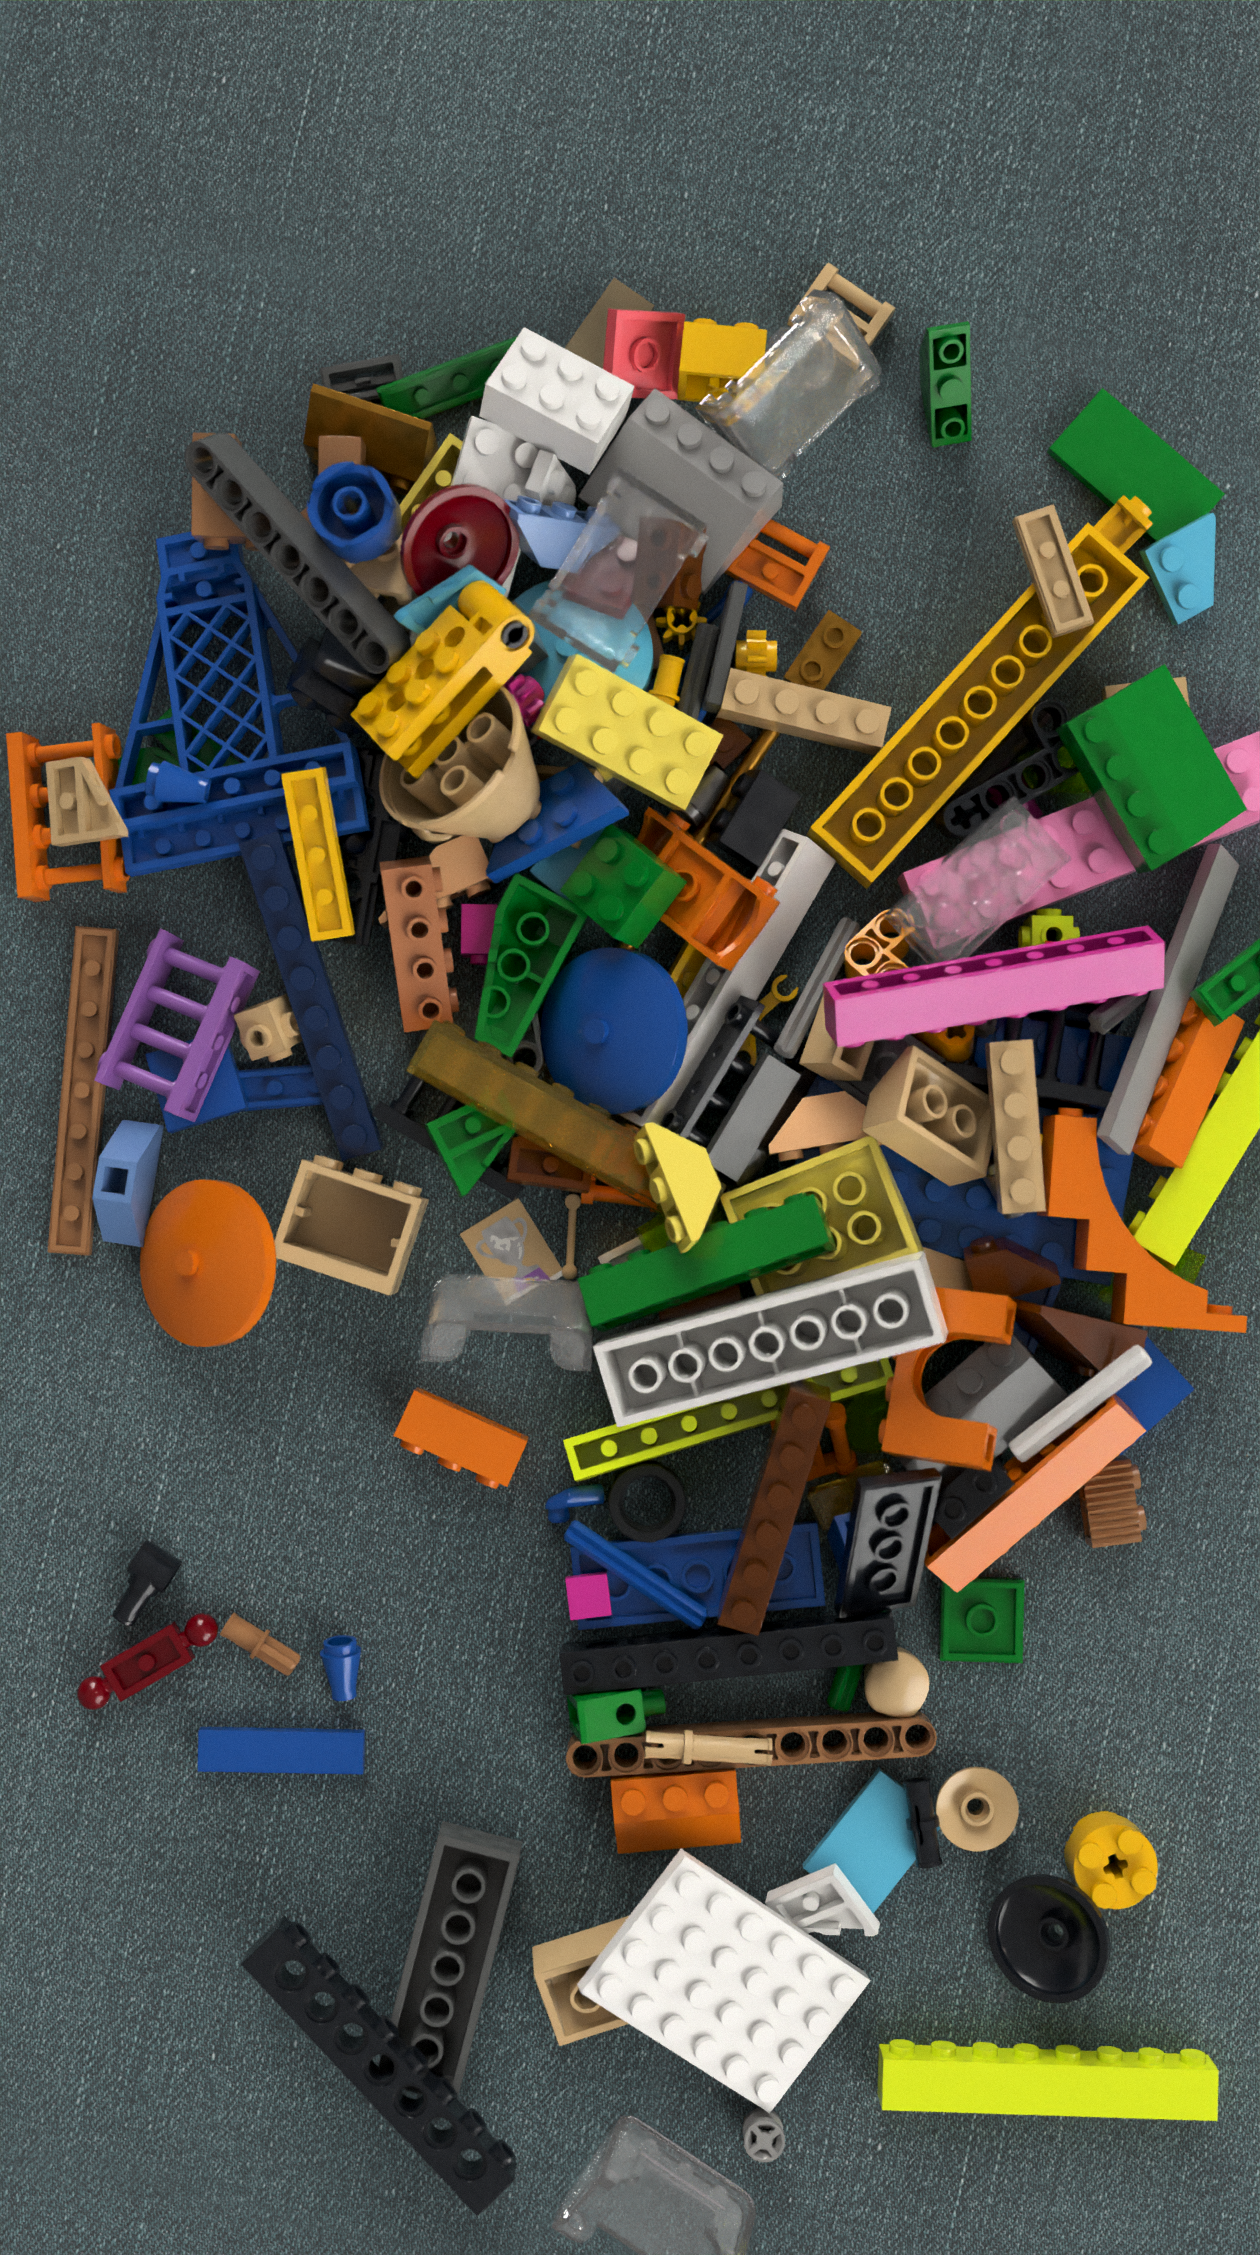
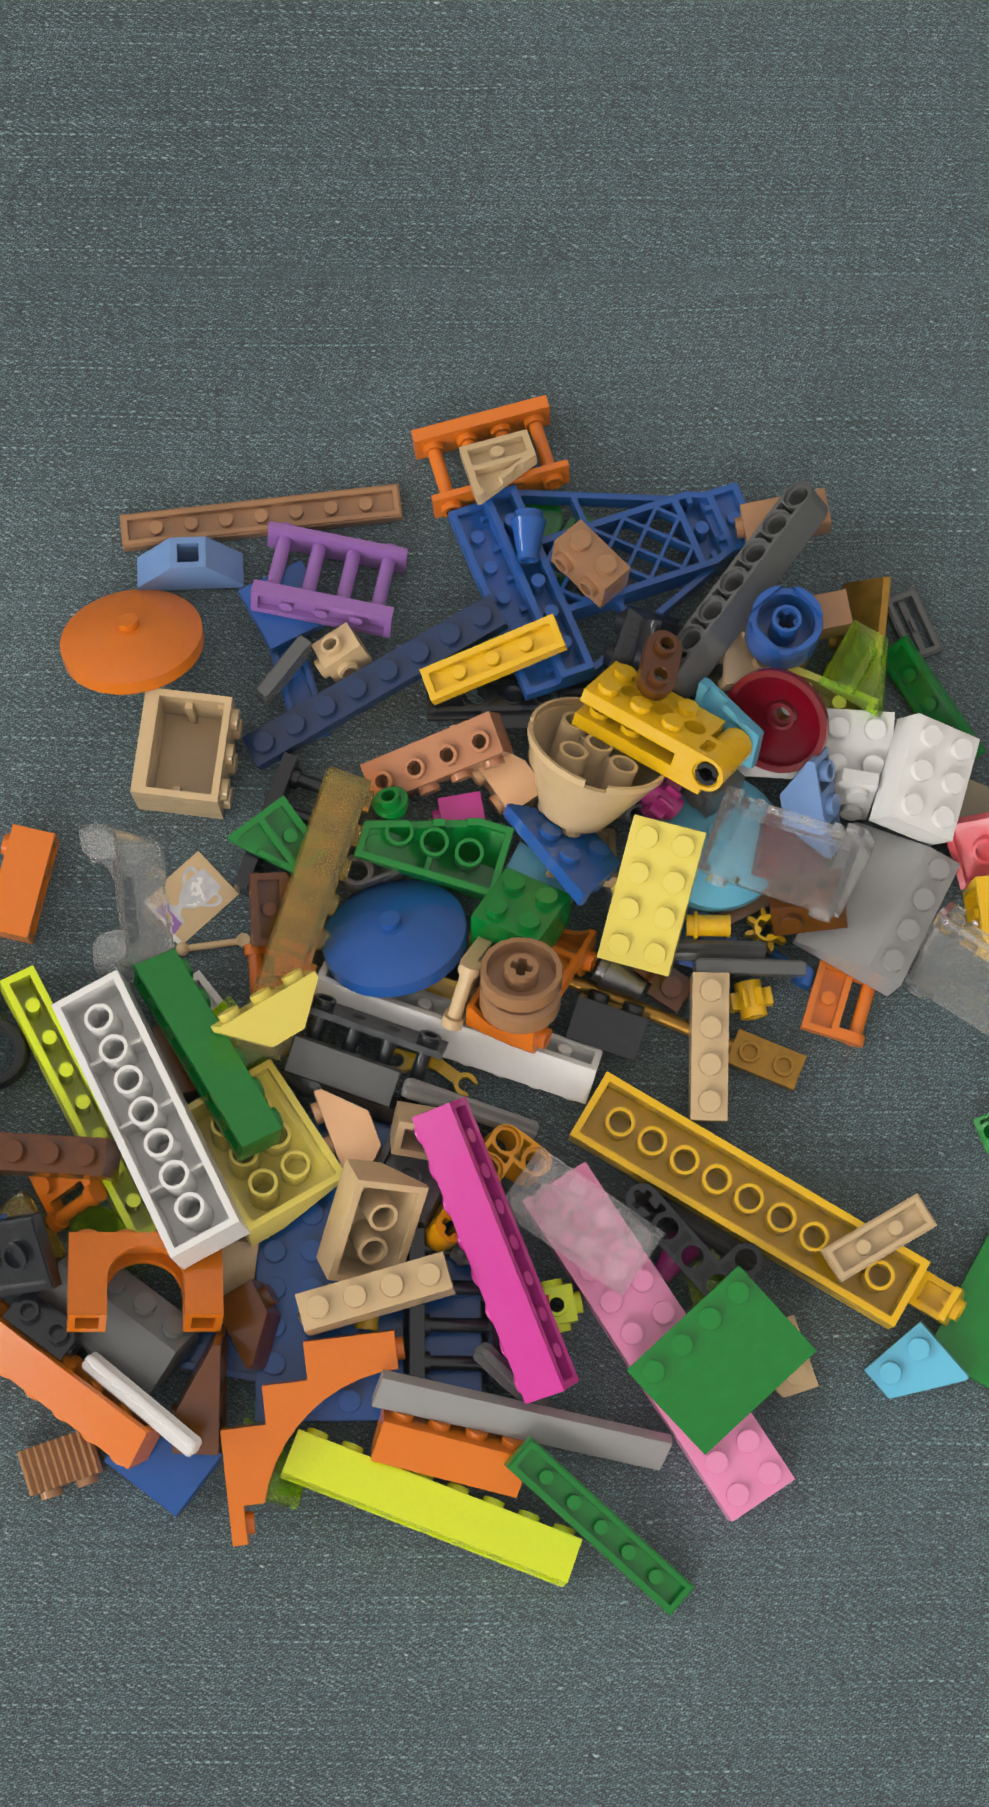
camera: 80 degrees right, 10 degrees down
none -> dark grey tile [257,635,312,707]
none -> green plate [372,786,409,820]
none -> tan plate [441,936,492,1031]
none -> medium nougat wheel [479,937,562,1034]
none -> medium nougat brick [551,519,631,609]
none -> reddish brown plate [636,630,683,701]
none -> clear neon green wing [819,620,888,717]

